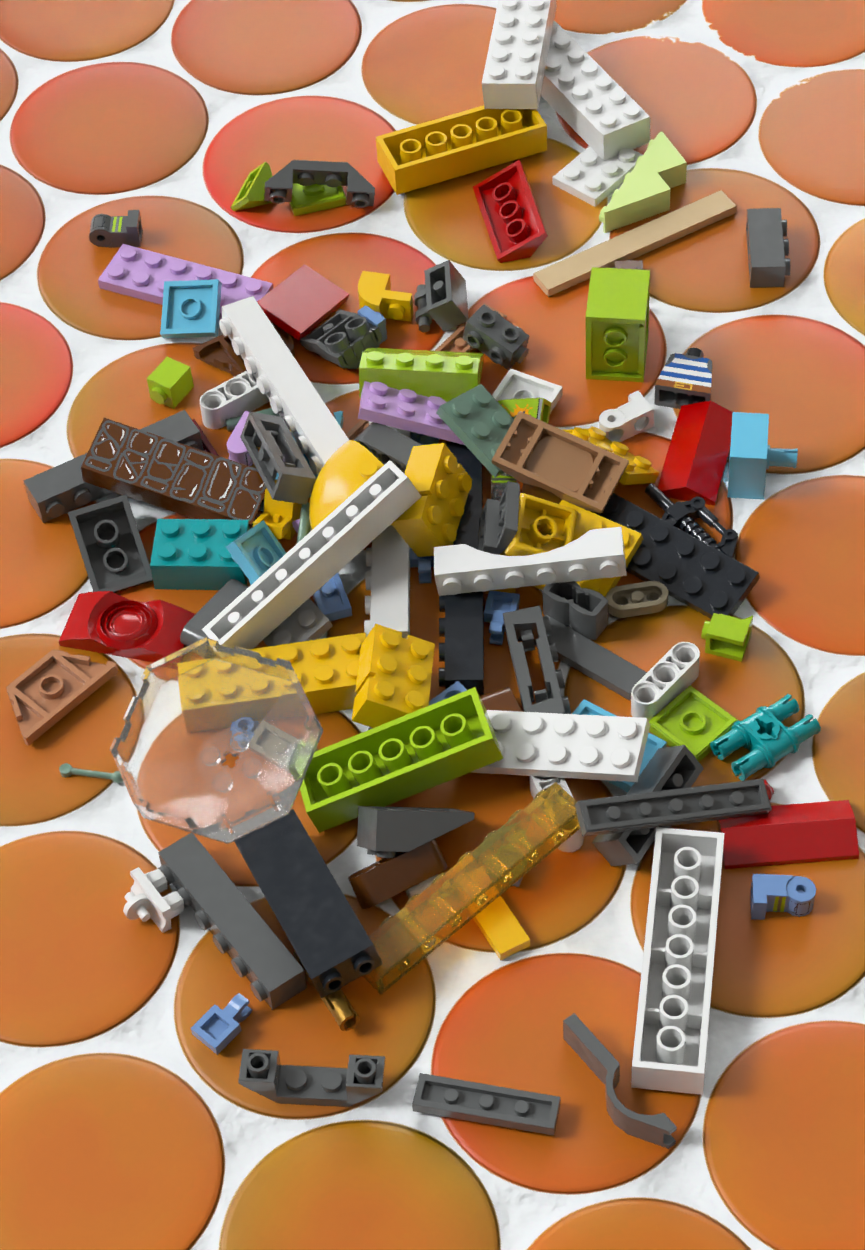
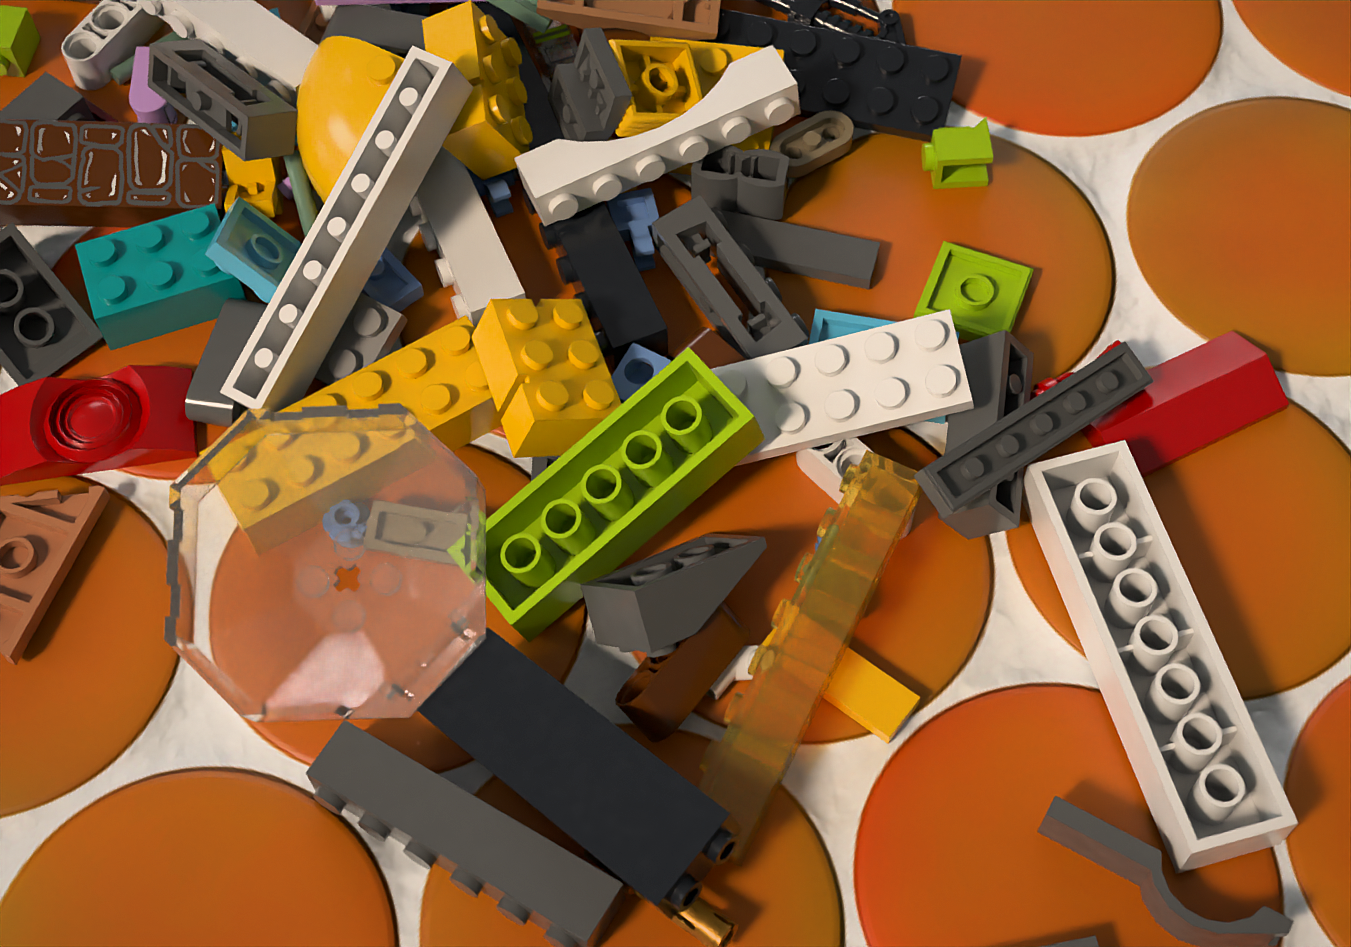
camera: 25 degrees left, 10 degrees up
sand green hinge [59,763,125,784] -> none
white hips [123,867,184,933] -> none
white beam [631,642,700,721] -> none
teal pin [710,694,821,781] -> none
medium blue leg [750,874,816,920] -> none

